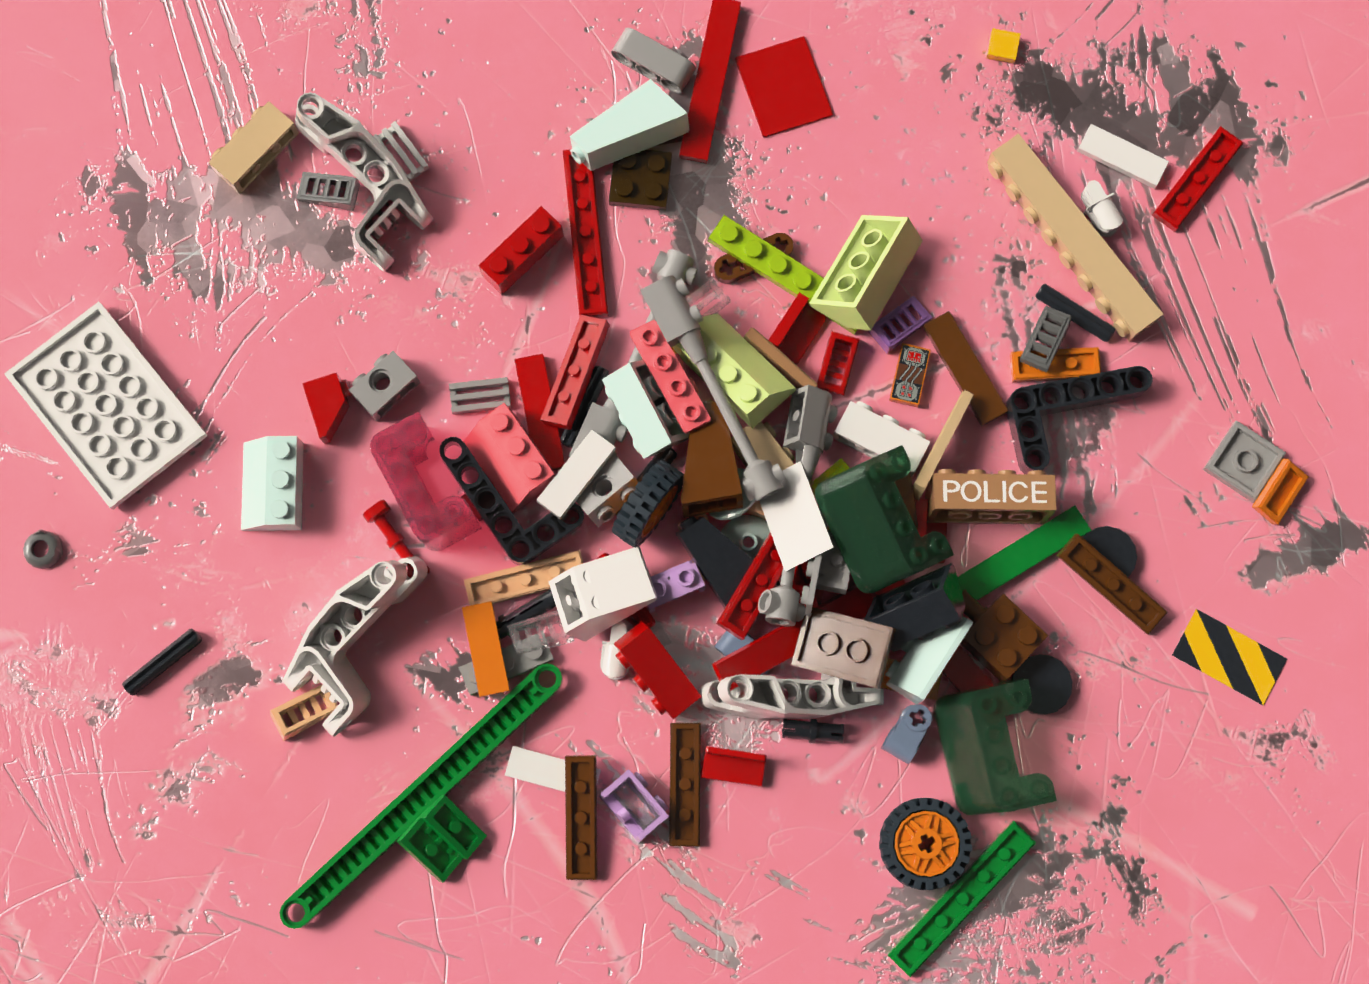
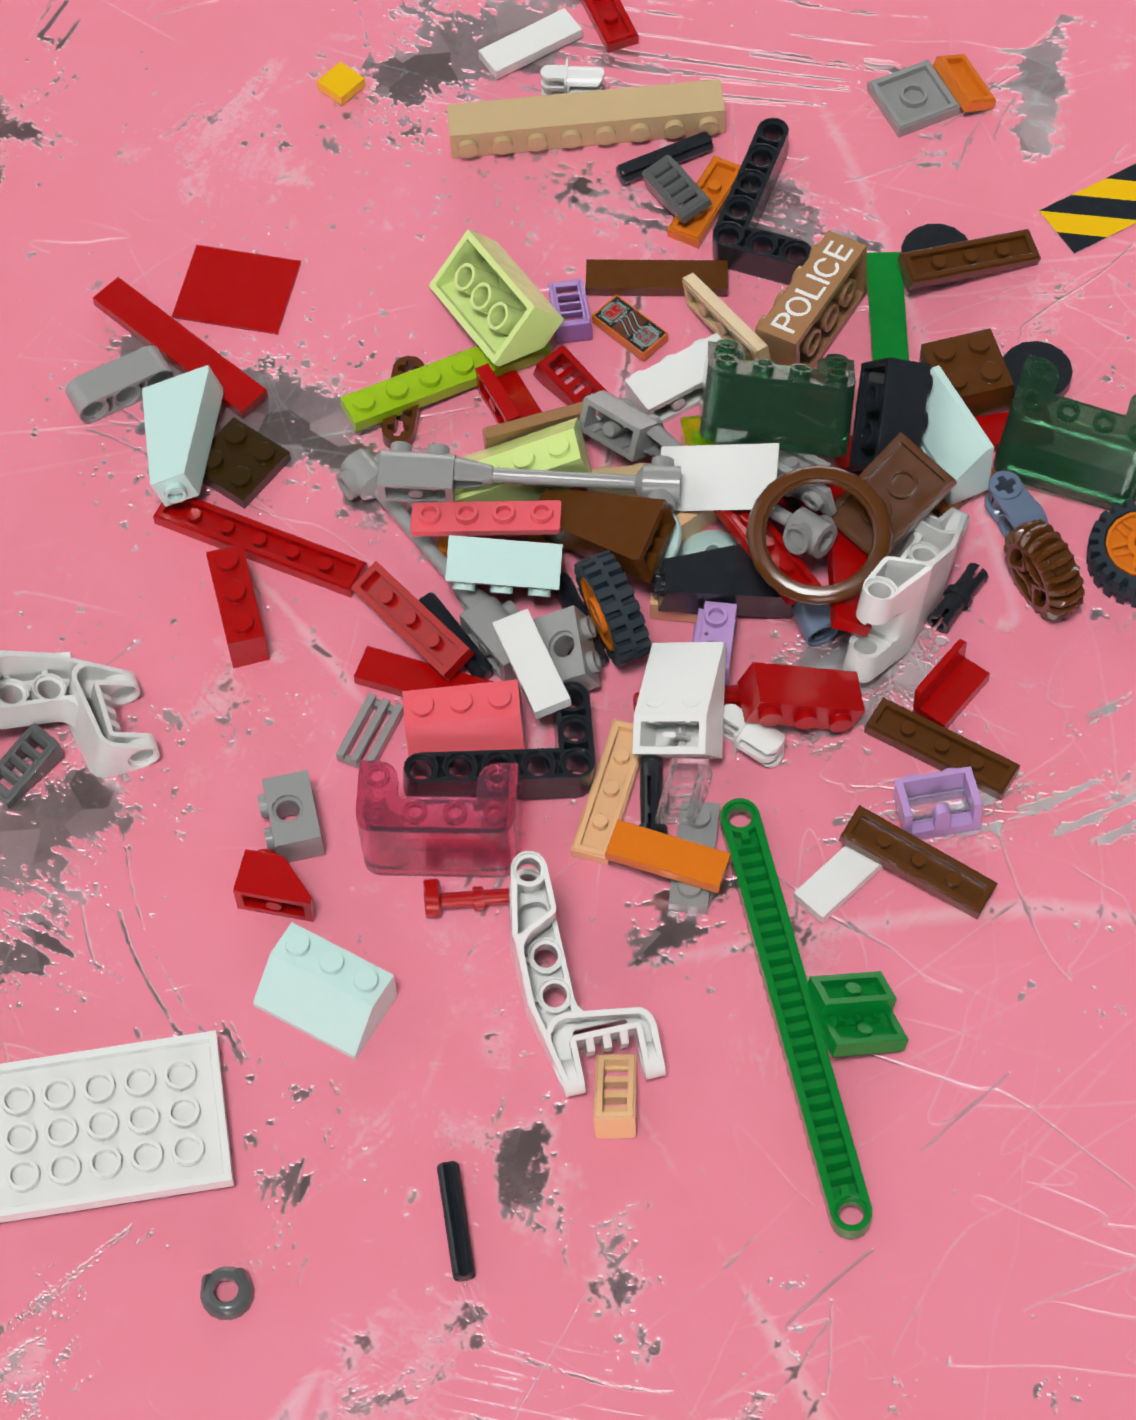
camera: 55 degrees left, 20 degrees down
none -> reddish brown wedge [746,465,893,605]
none -> reddish brown gear [1004,519,1085,621]

